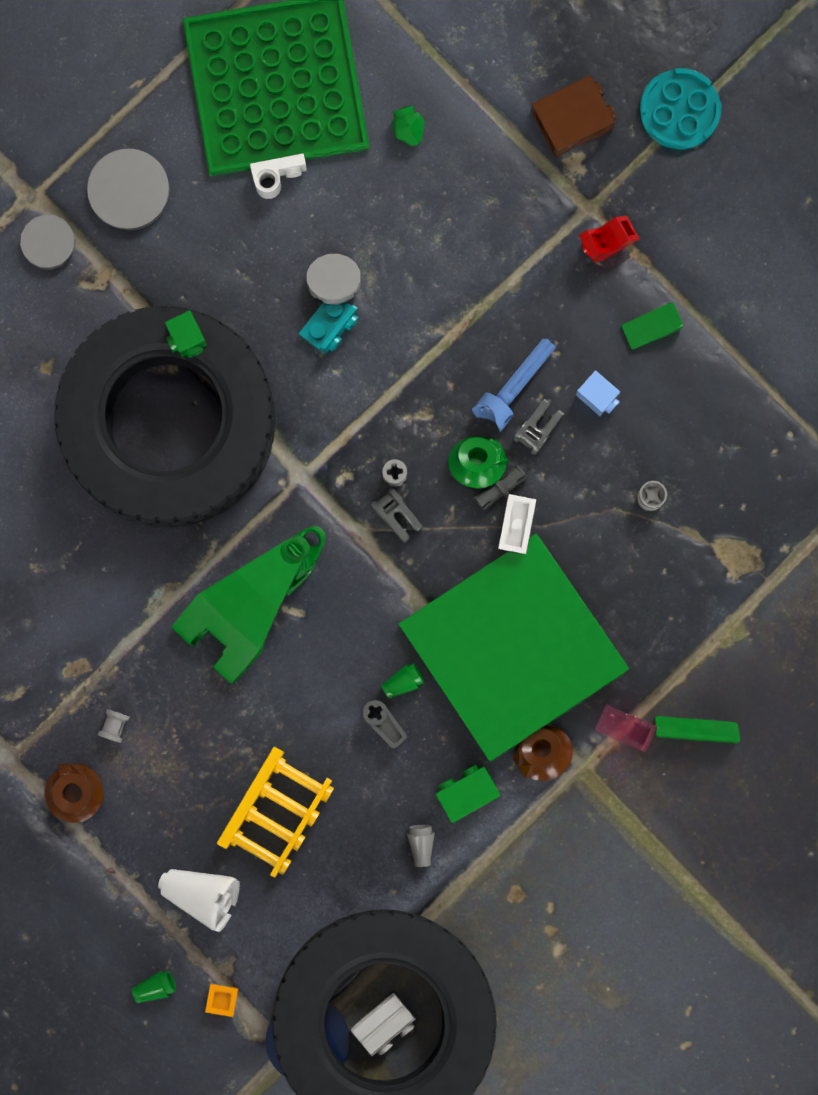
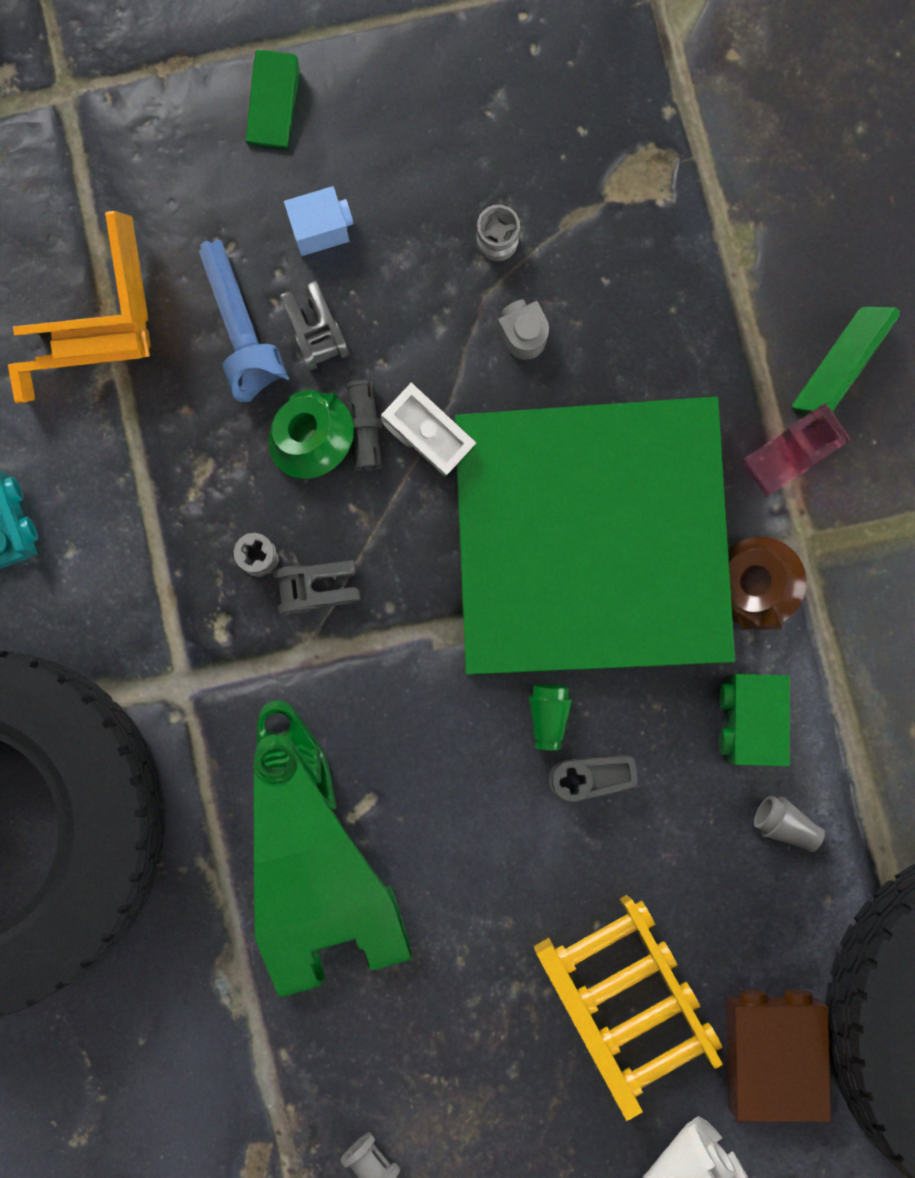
camera: 60 degrees left, 0 degrees up
red brick [578,215,640,263] -> none
none -> light orange piece [8,211,151,404]
none -> light grey plate [497,299,549,360]
none -> reddish brown brick [726,990,831,1122]

